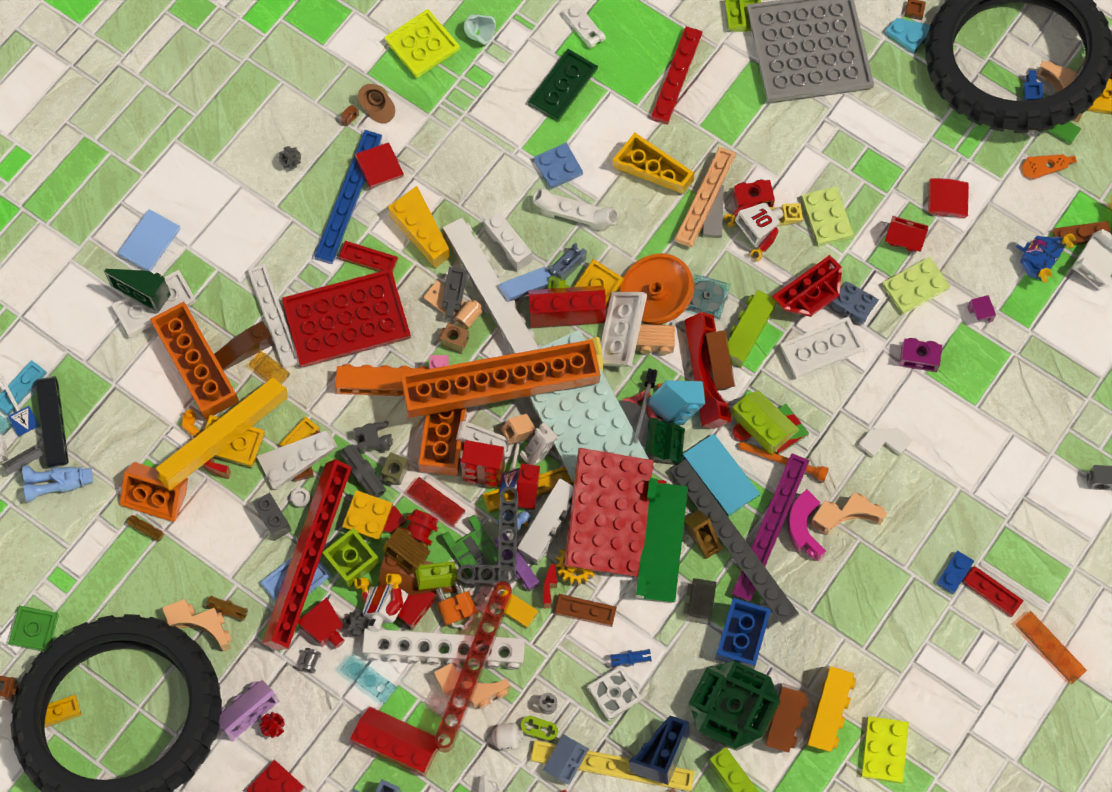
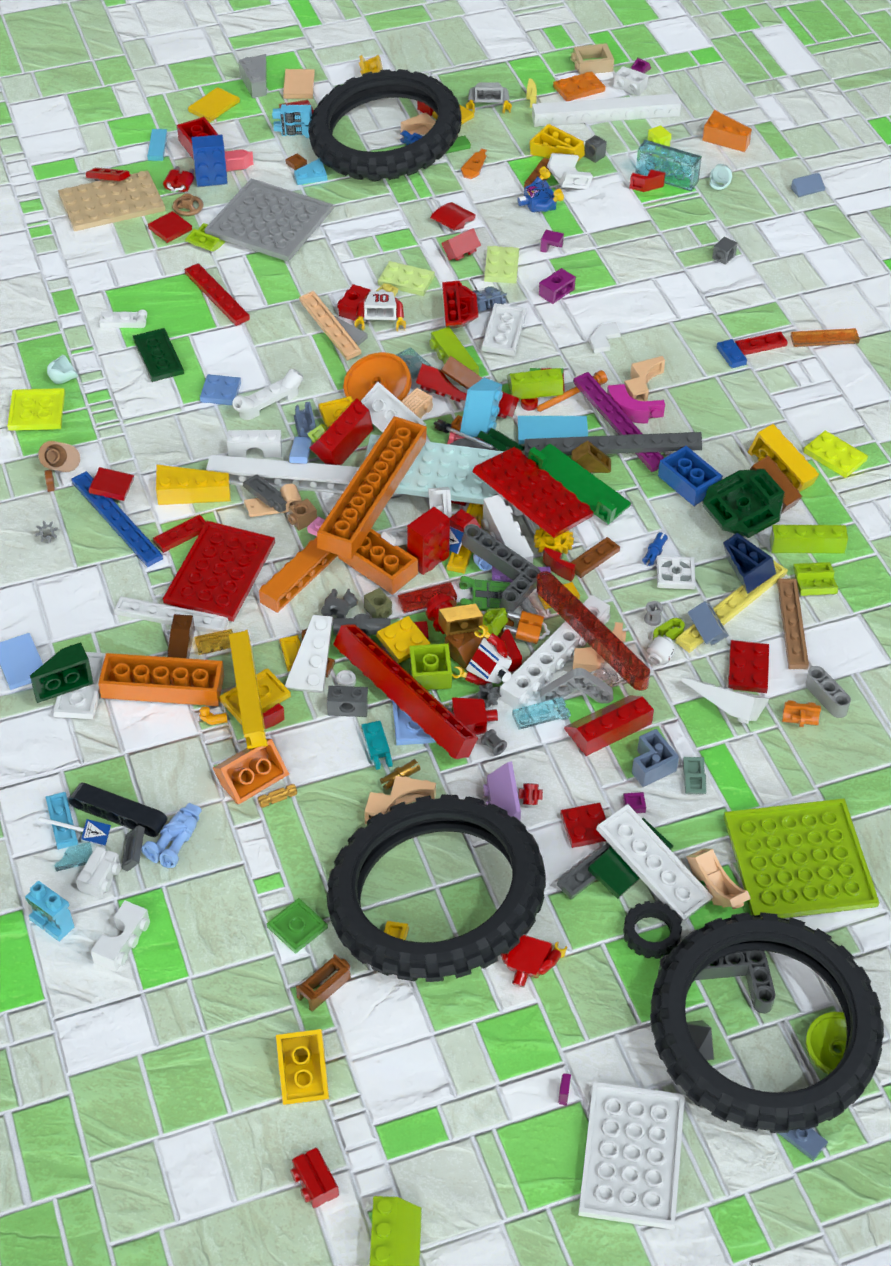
camera: 55 degrees left, 20 degrees down
light nougat brick [501,414,536,445] -> none
yellow wedge [612,132,694,194] -> none
clear smoke brick [683,578,717,625] -> none
none -> teal hinge [361,720,393,770]
none -> light grey beam [540,668,614,704]

